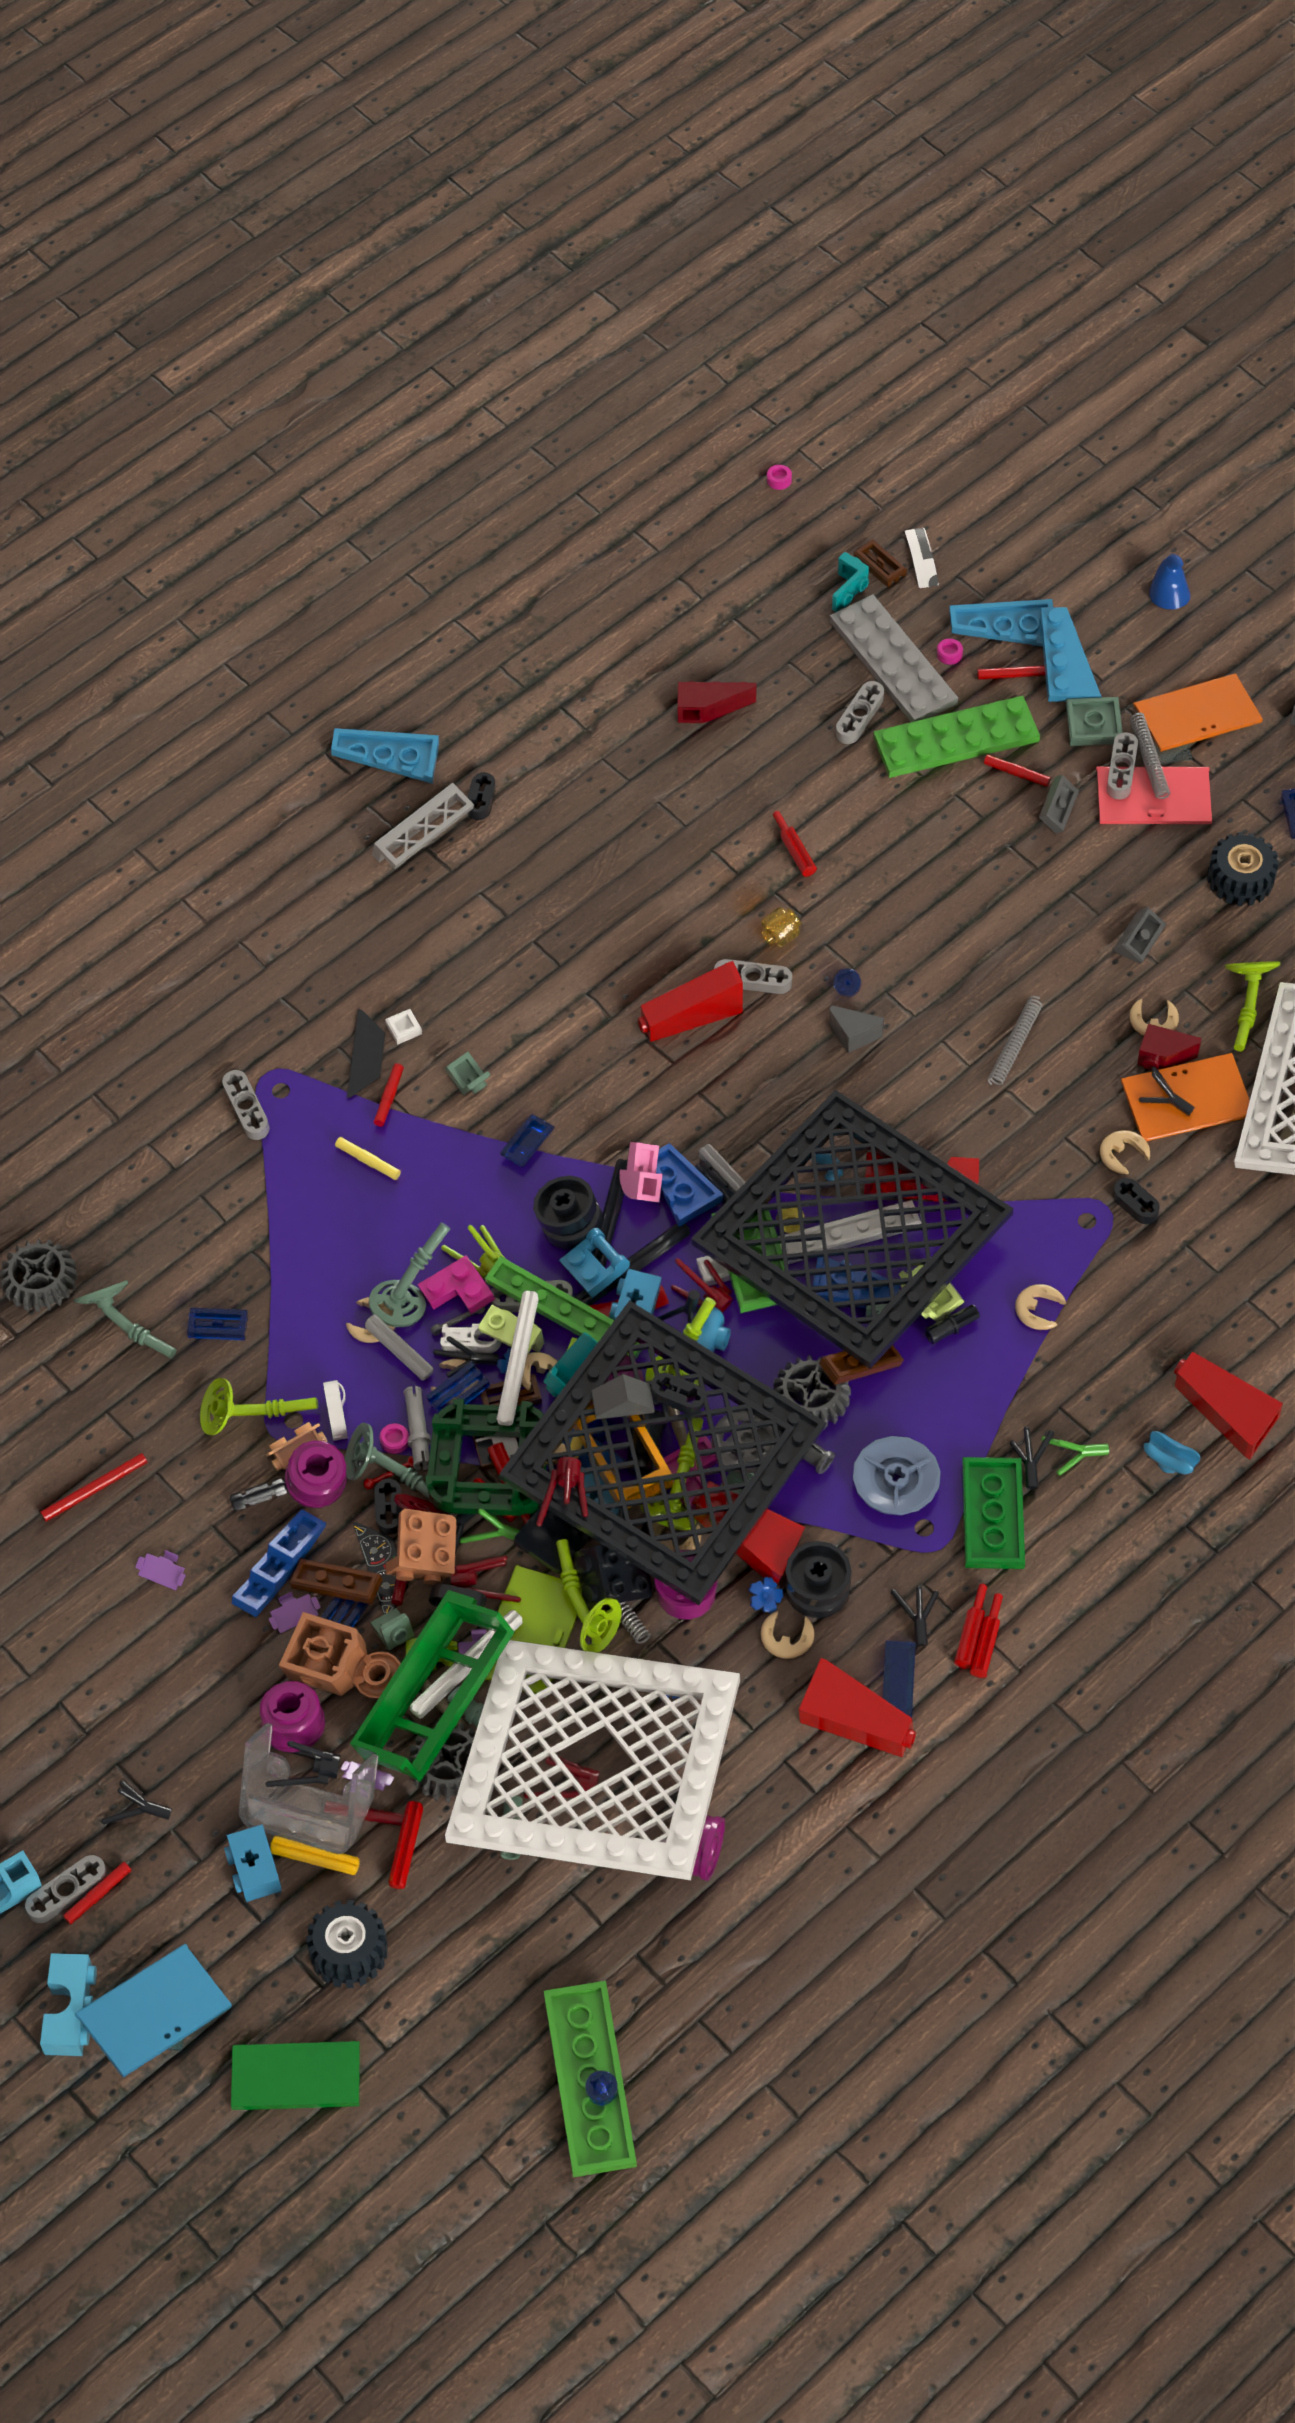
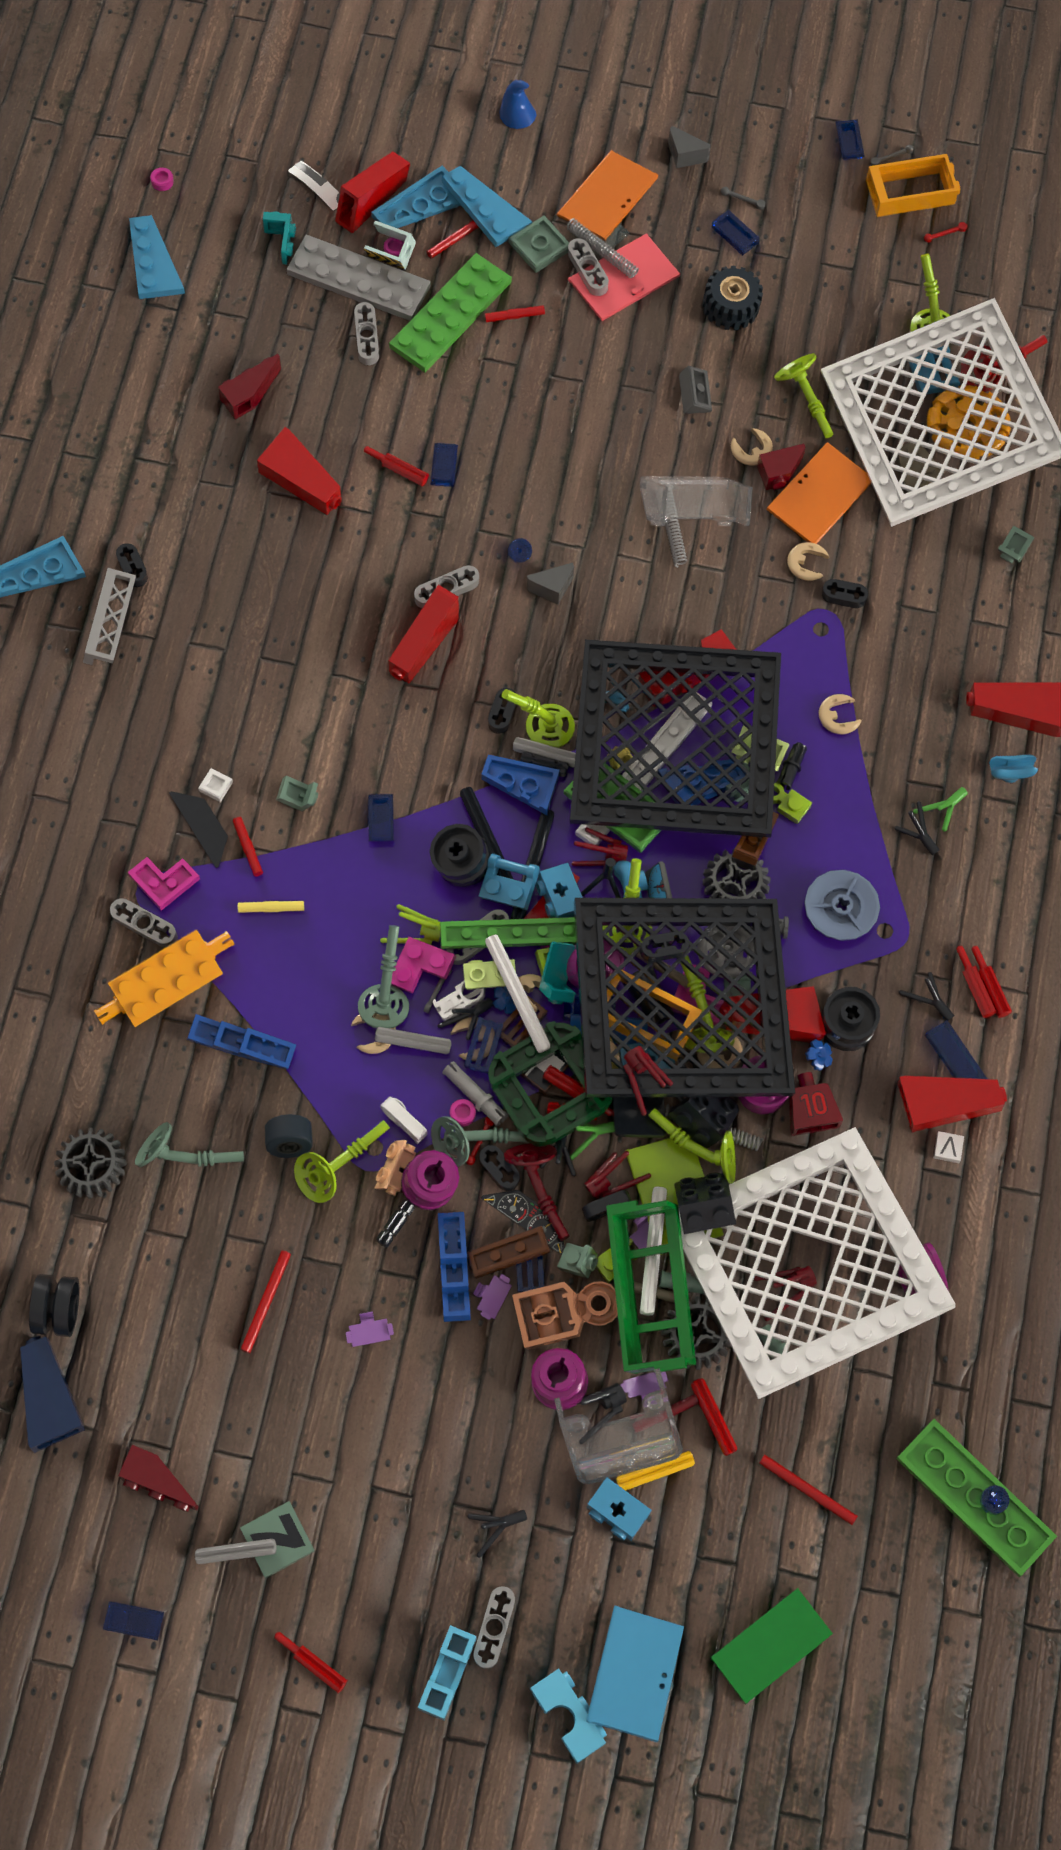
camera: 40 degrees left, 10 degrees up
red piece [63,1862,132,1925] -> none
clear blue tile [187,1308,248,1340] -> none
black wheel [306,1900,388,1988] -> none
nougat bracket [386,1509,456,1585] -> none
dark grey slope [591,1374,655,1419] -> none
bright pink brick [620,1142,663,1202] -> none
tan head [760,1610,814,1659] -> none
clear yellow head [761,907,802,947] -> none
reddish brown tile [854,539,907,588] -> none
green tile [962,1457,1025,1569] -> none
dark grey plate [1039,775,1079,834] -> none
black plant [1139,1066,1195,1116] -> none
none -> light orange plate [94,930,235,1027]
none -> dark pink plate [128,857,200,911]
none -> dark azure wing [129,215,185,299]
none -> blue slope [187,1014,296,1070]
none -> red slope [257,427,342,515]
none -> black wheel [265,1114,313,1158]
none -> red slope [335,151,410,233]
none -> light aqua piece [364,221,416,270]
none -> clear blue tile [430,443,458,487]
none -> black beam [488,688,517,734]
none -> lime dish [502,689,575,748]
none -> clear windscreen [640,476,753,526]
none -> slope [645,861,672,898]
none -> black bracket [674,1172,736,1234]
none -> red bar [759,1455,858,1525]
none -> lime plate [773,783,812,824]
none -> dark red torso [789,1072,843,1136]
none -> white tile [933,1131,964,1163]

